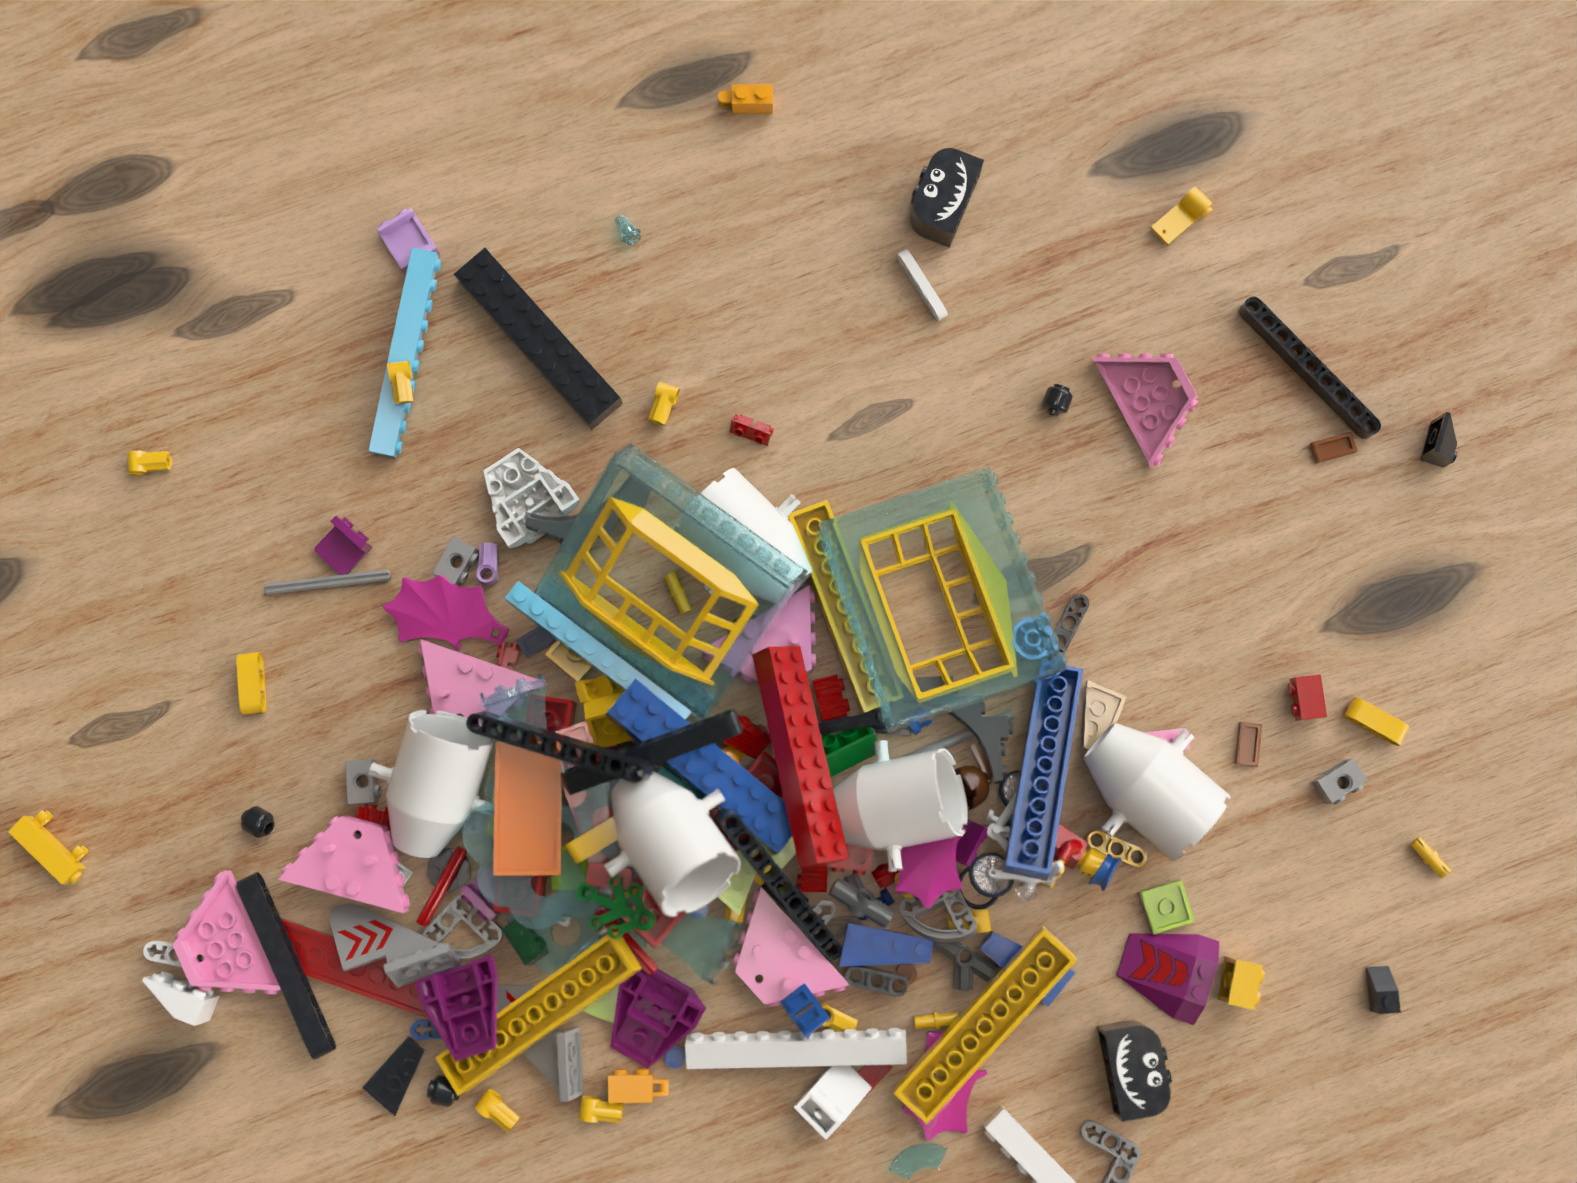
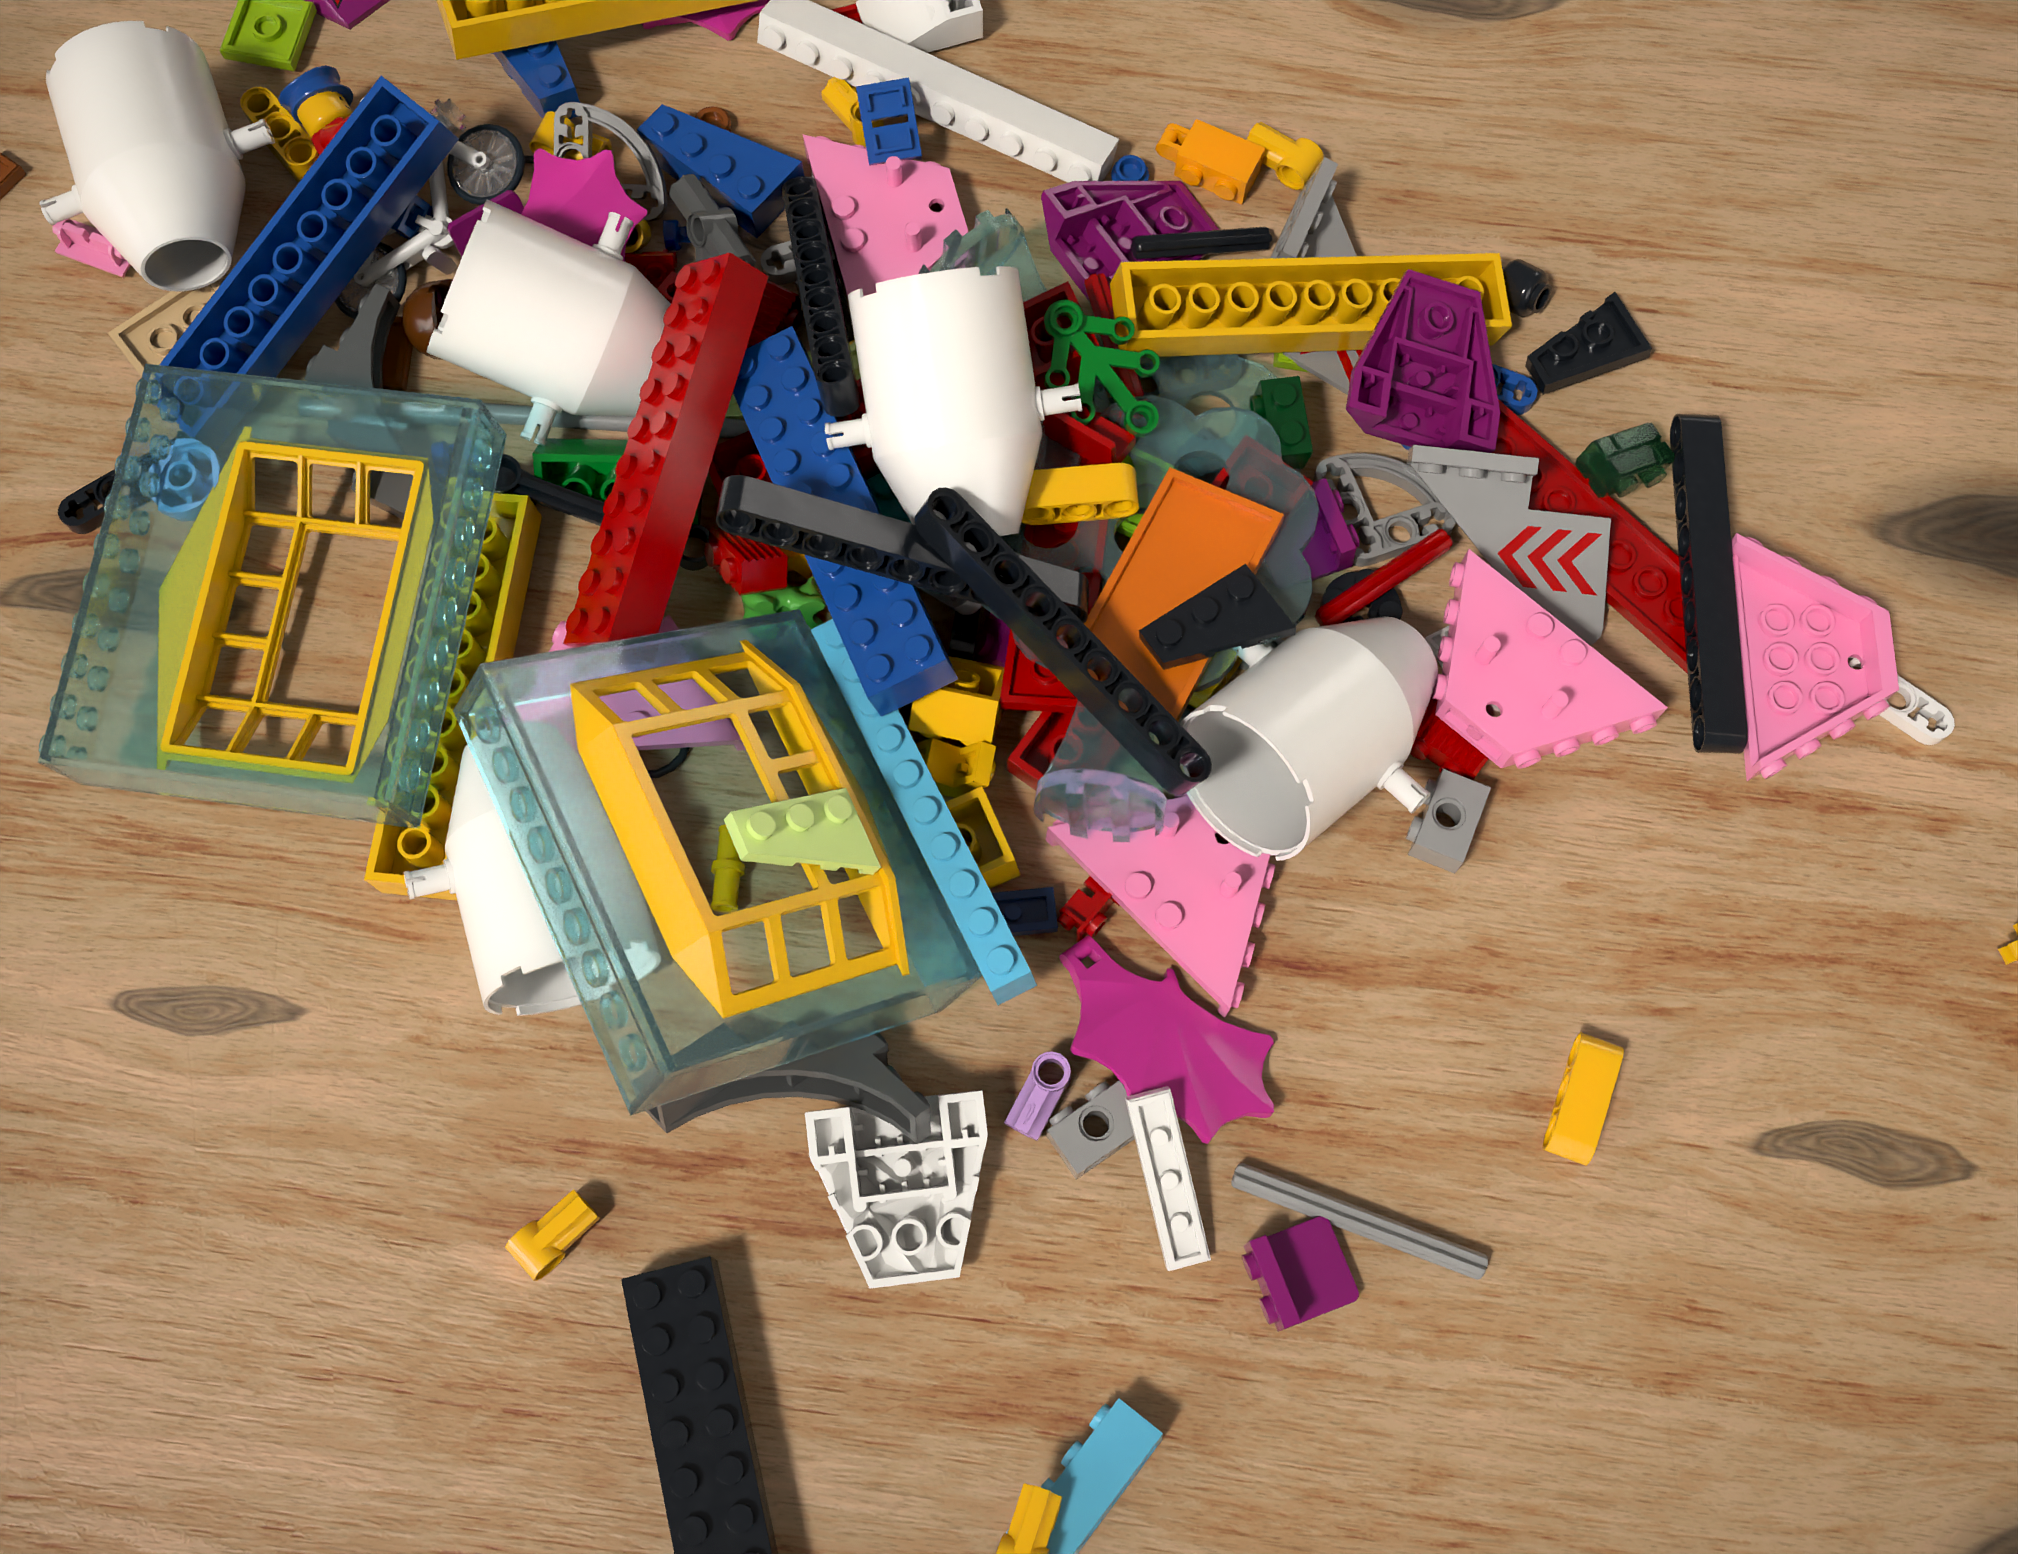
camera: 155 degrees left, 10 degrees down
white slope [142,972,220,1026] -> none
black head [241,806,275,838] -> none
yellow piece [474,1088,521,1133] -> none
red hinge [729,414,774,446] -> none
red brick [812,674,851,722] -> none
dark grey beam [845,966,909,996] -> none
yellow pin [913,1011,958,1030] -> none
dark grey piece [933,941,997,991] -> none
none -> yellowish green wing [724,788,881,875]
none -> white tile [1125,1086,1211,1271]
none -> black axle [1130,227,1272,260]
none -> black wing [1139,564,1296,670]
none -> clear green brick [1575,423,1675,498]

